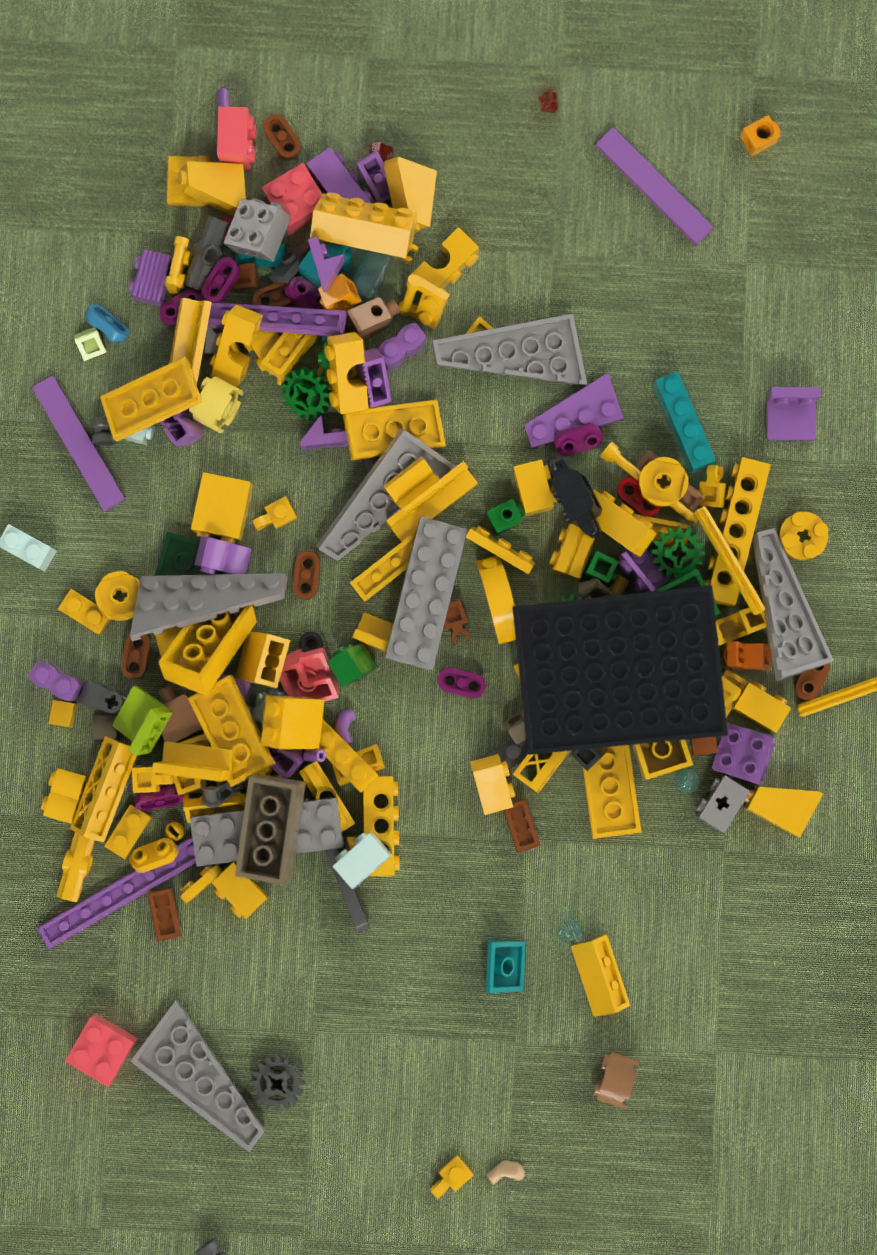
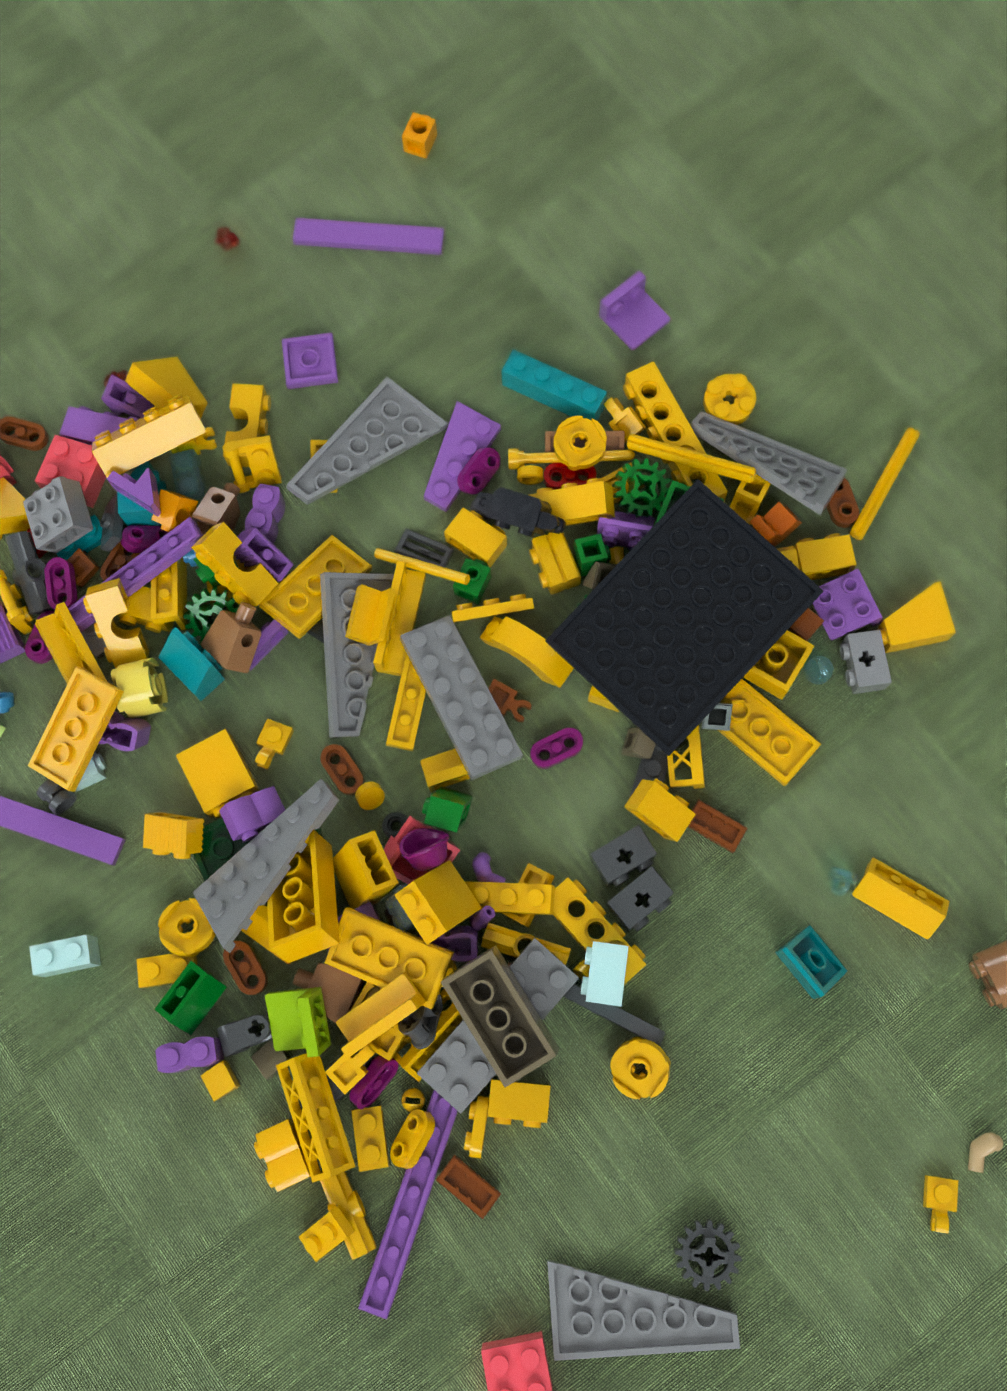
camera: 35 degrees left, 10 degrees down
none -> yellow brick [143,812,205,859]
none -> green brick [154,961,227,1035]
none -> teal slope [158,627,225,701]
none -> medium nougat torso [201,602,261,674]
none -> medium lavender plate [282,332,339,389]
none -> yellow plate [299,1206,355,1262]
none -> yellow tile [355,781,385,810]
none -> yellow bar [374,548,470,585]
none -> dark grey tile [394,528,454,567]
none -> magenta helmet [399,828,450,871]
none -> yellow tile [517,465,544,485]
none -> dark grey brick [589,825,657,887]
none -> dark grey brick [606,866,674,932]
none -> yellow plate [610,1036,671,1100]

